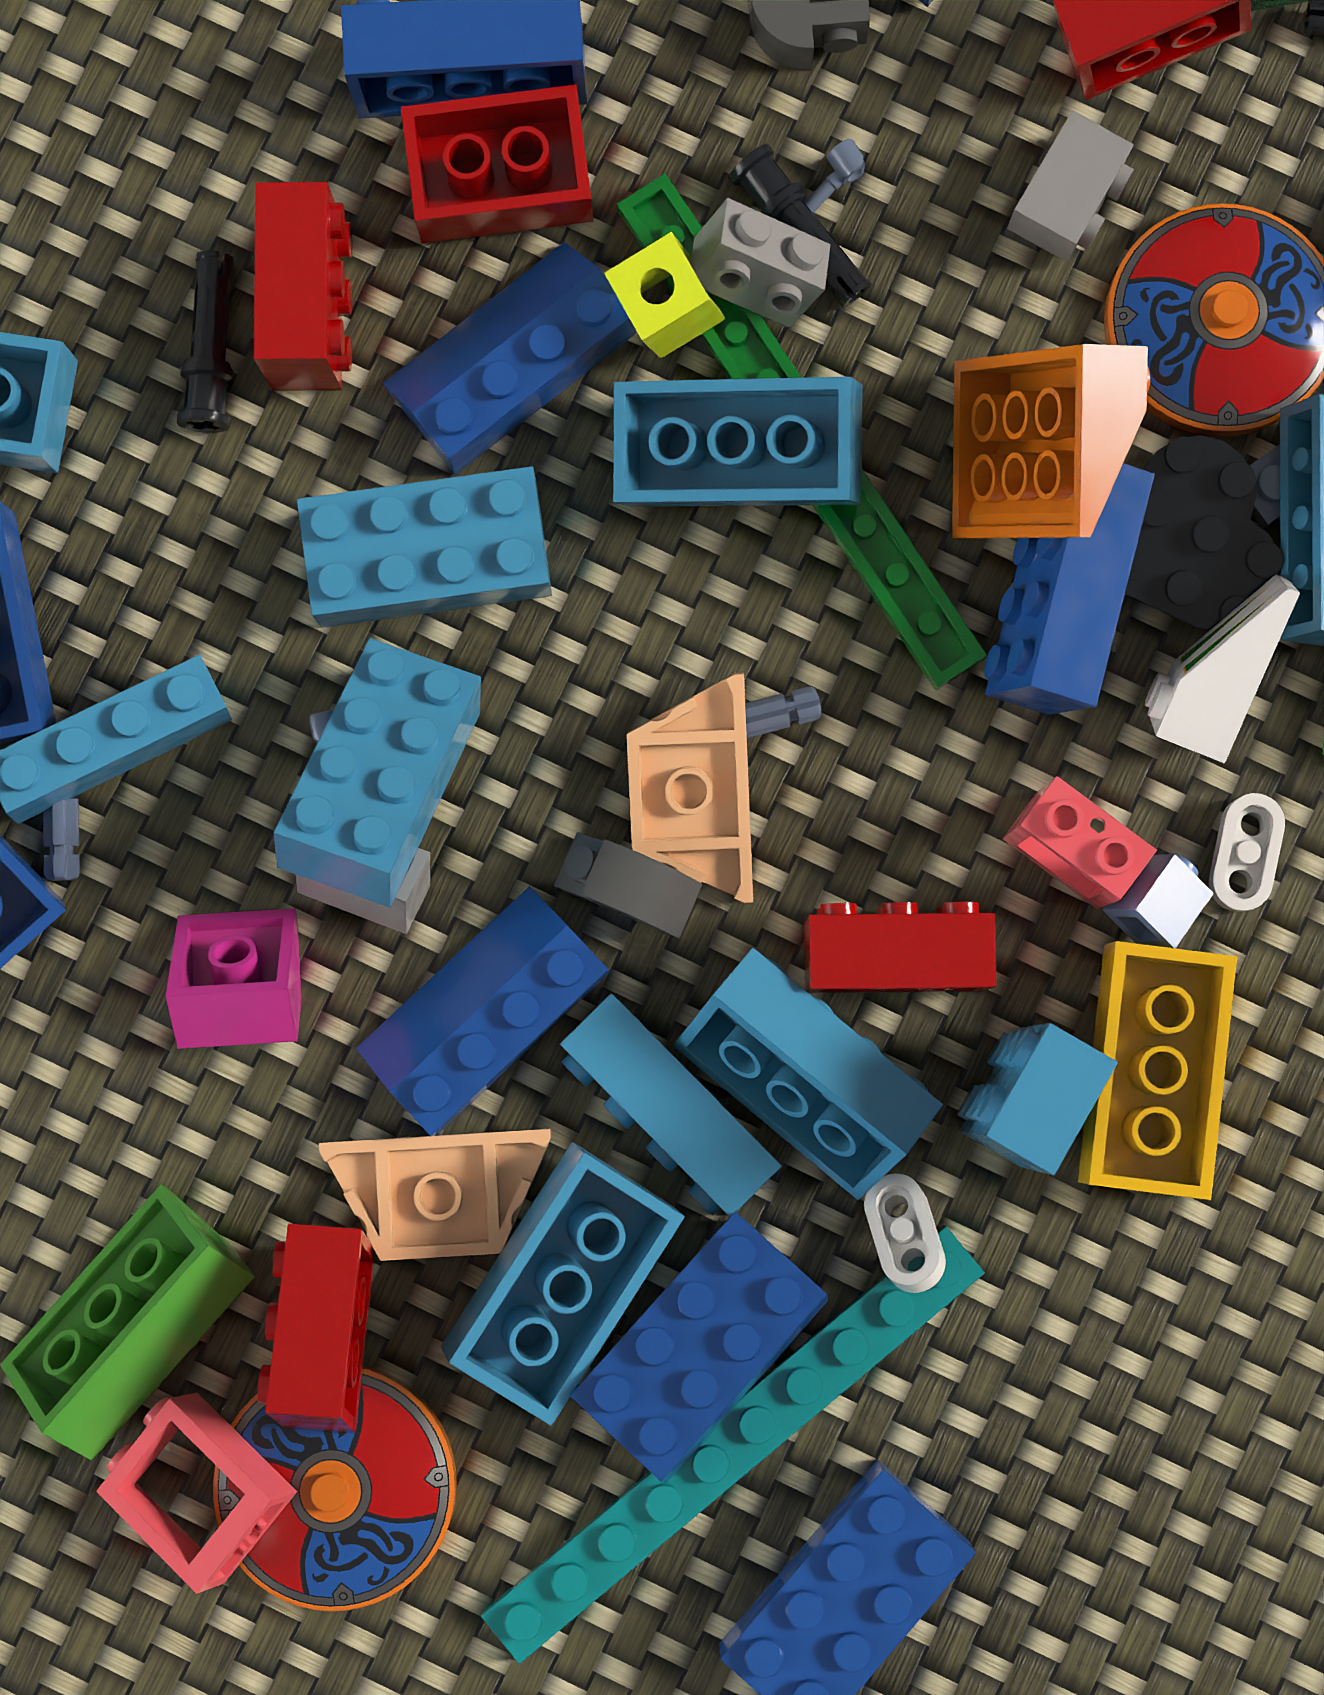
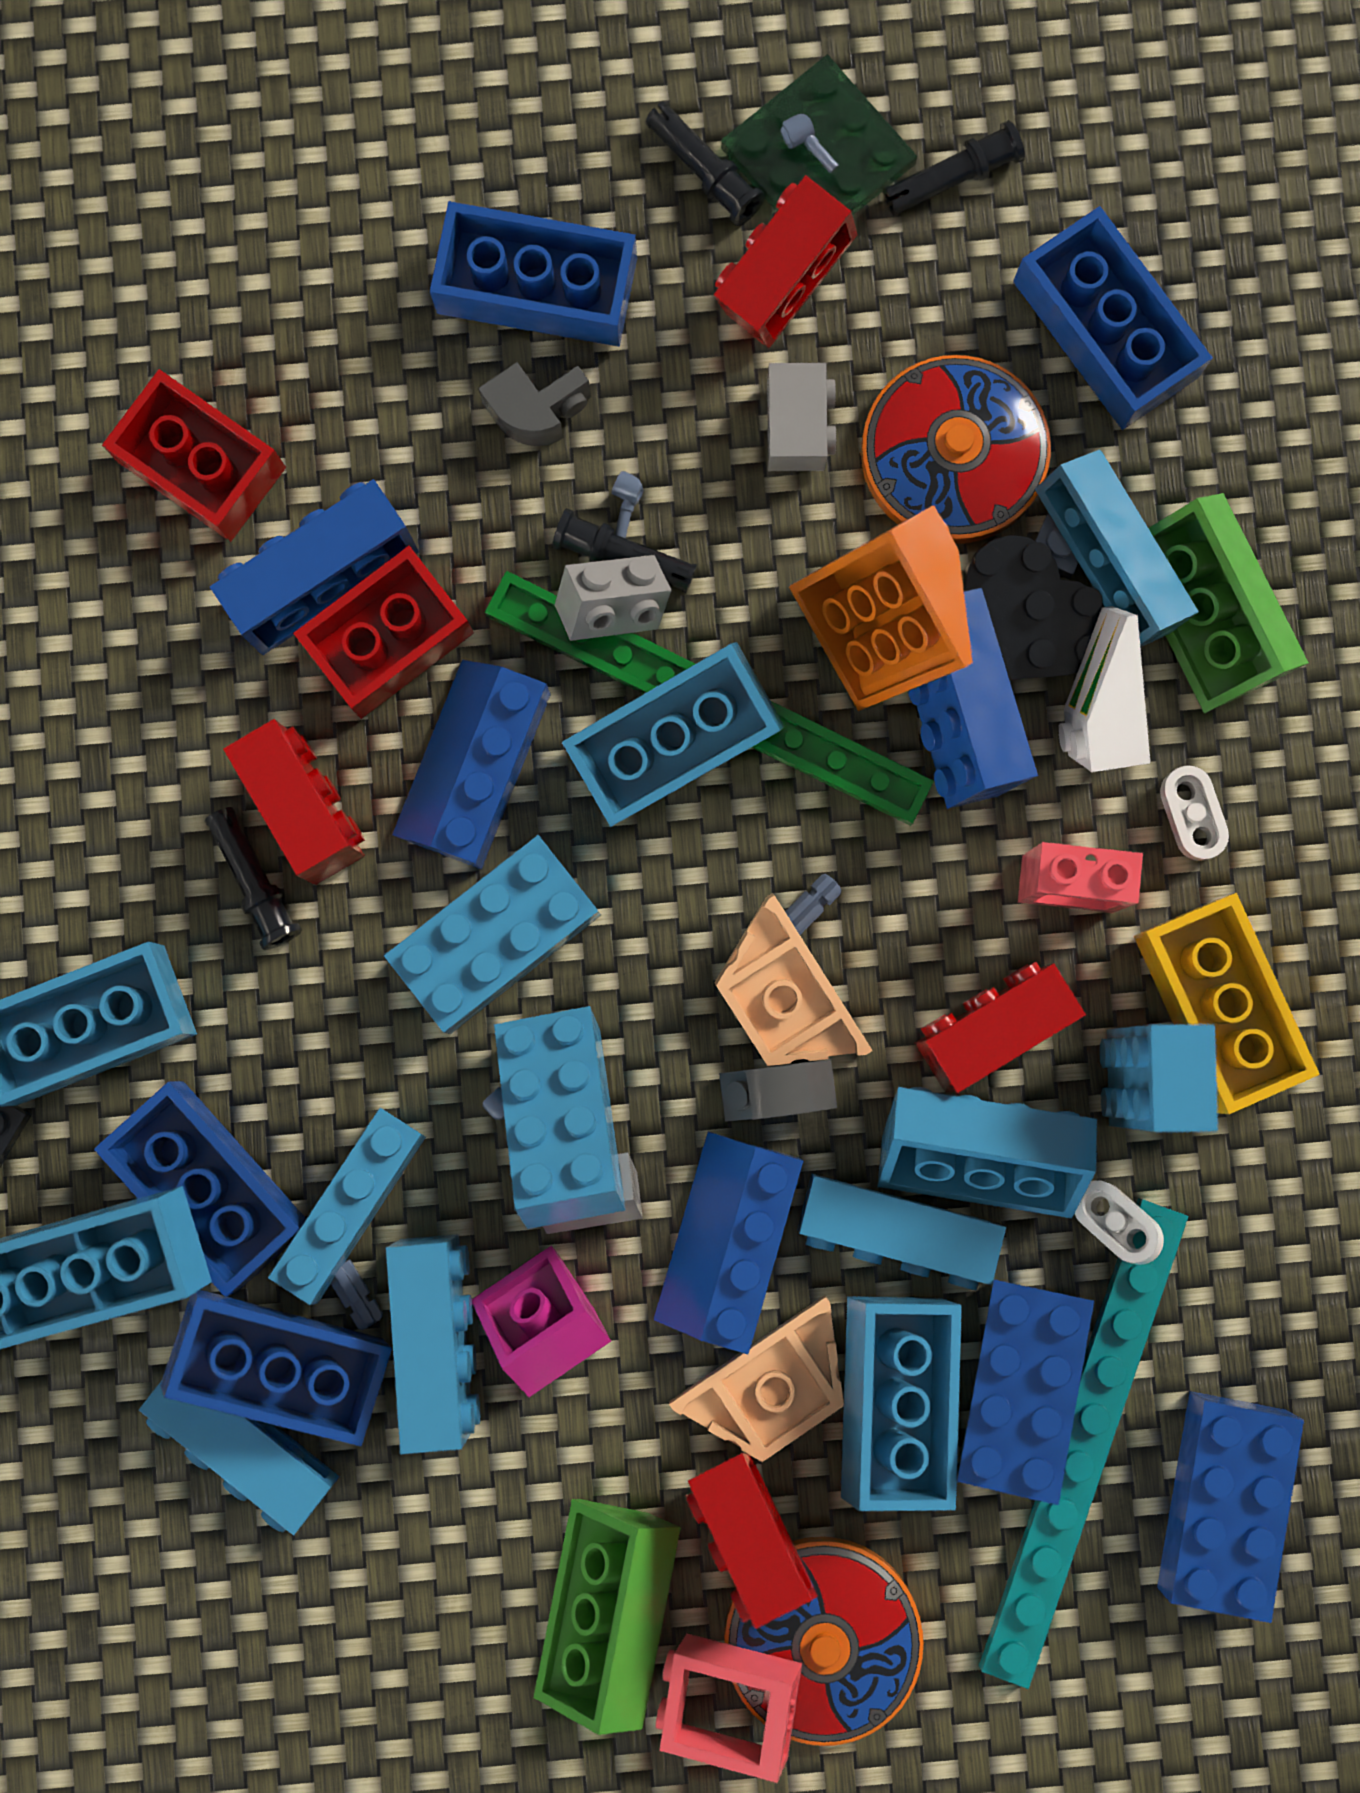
camera: 30 degrees left, 0 degrees up
neon yellow piece [604,232,725,358] -> none
brick [1102,853,1213,948] -> none
none -> dark azure brick [386,1234,480,1454]

